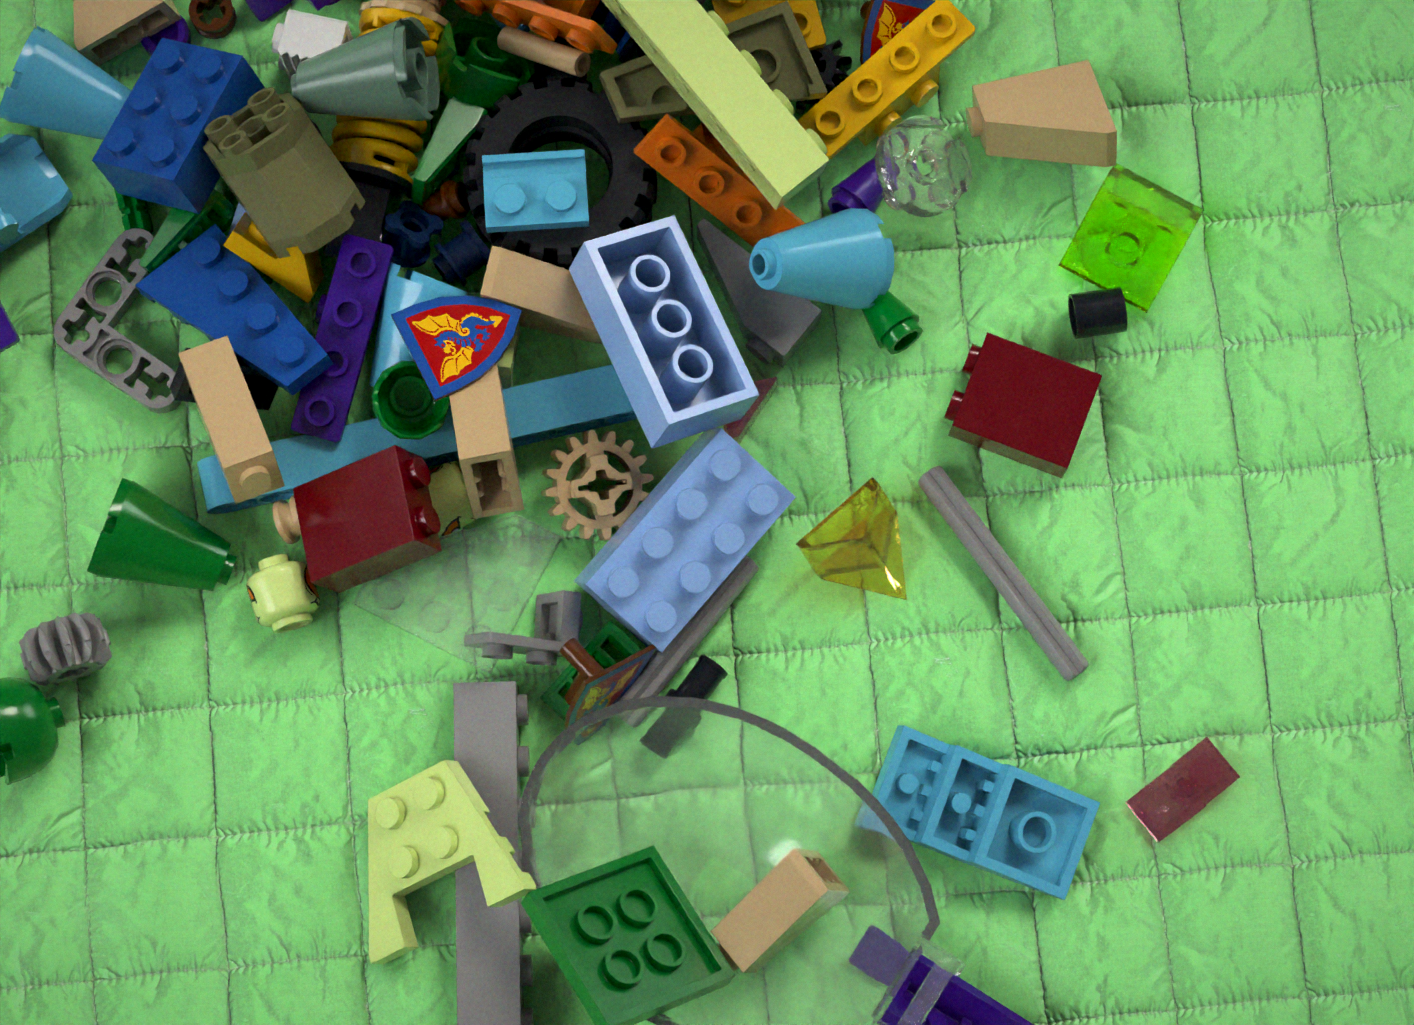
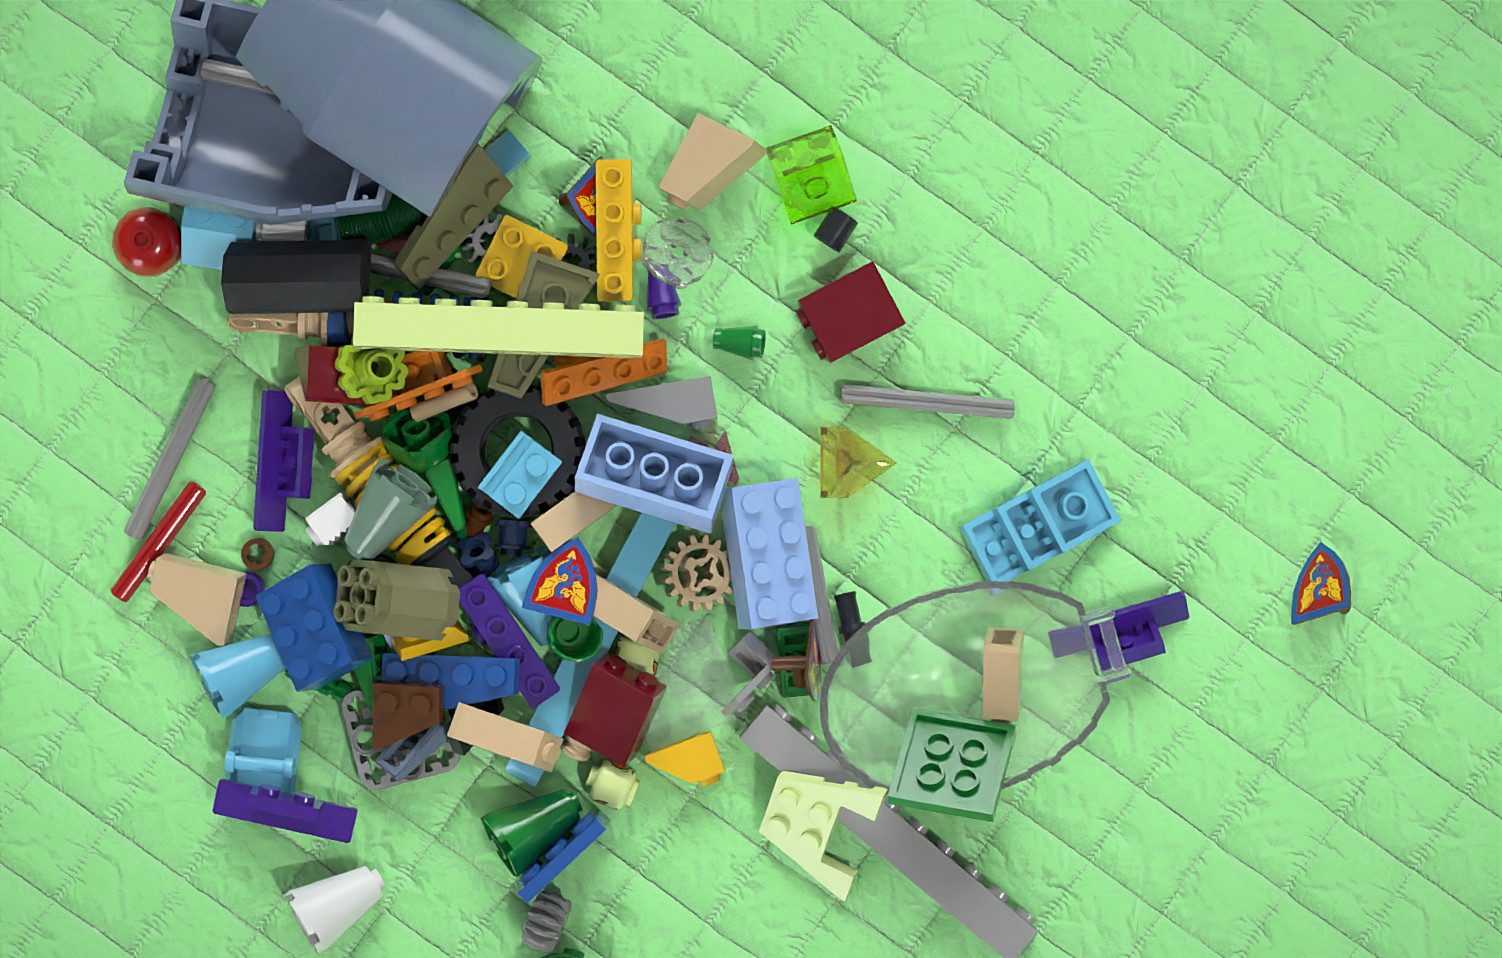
camera: 50 degrees left, 10 degrees up
medium azure cone [749,208,894,310] -> none
clear pink slope [1125,737,1240,843] -> none
none -> reddish brown wing [373,680,445,750]
none -> sand blue slope [374,723,448,782]
none -> blue plate [518,810,610,903]
none -> yellow slope [644,730,725,787]

